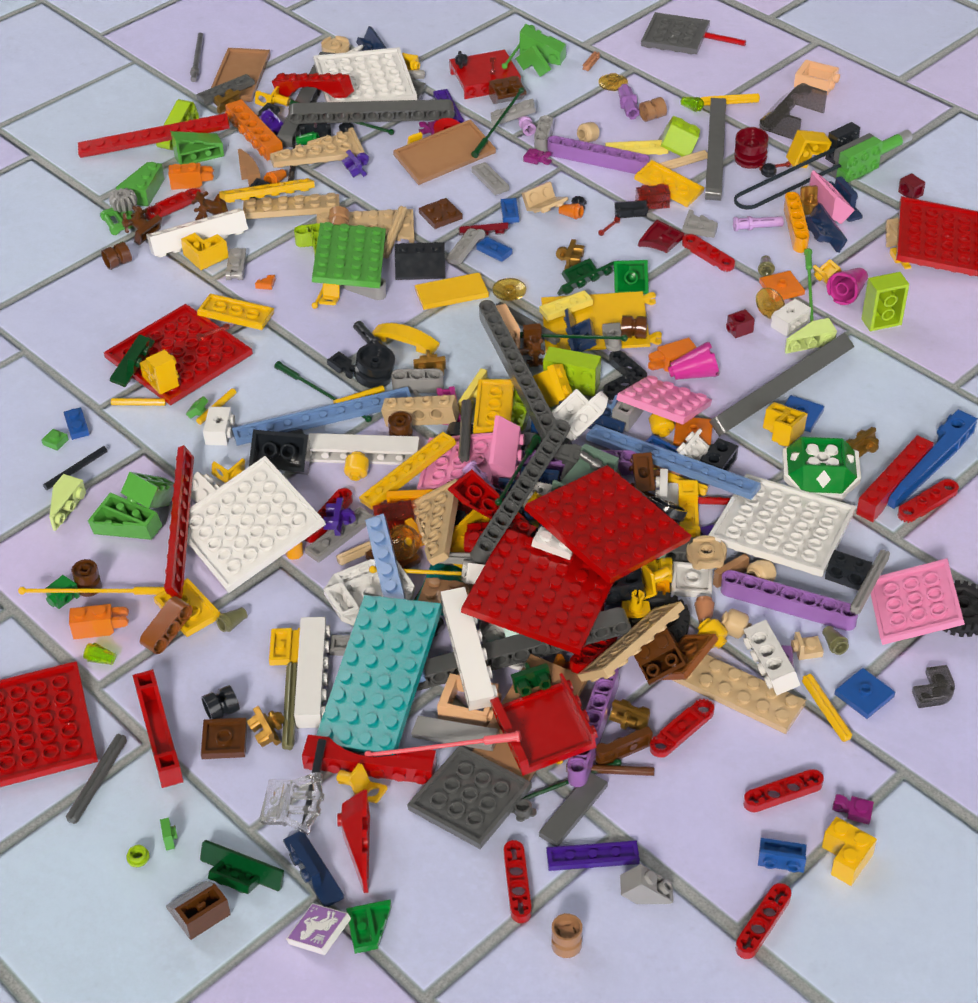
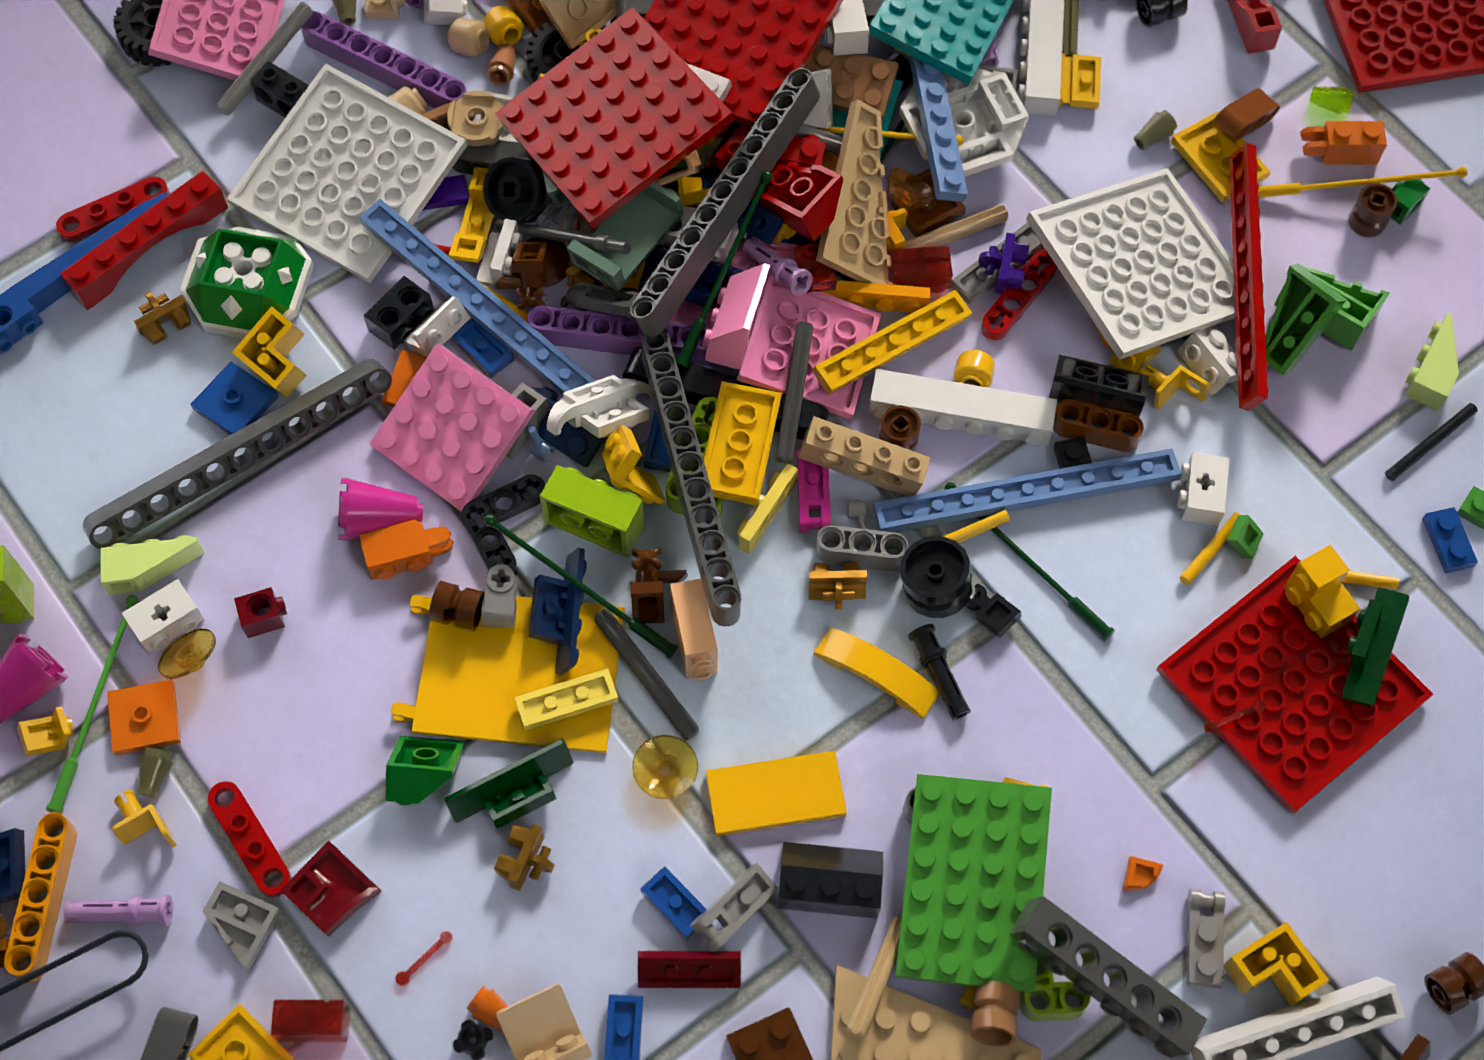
camera: 175 degrees left, 20 degrees up
yellow tile [197,293,274,330] -> none
black hinge [614,200,648,219] -> none
none -> yellow bracket [112,790,177,848]
none -> dark grey brick [1009,896,1207,1058]

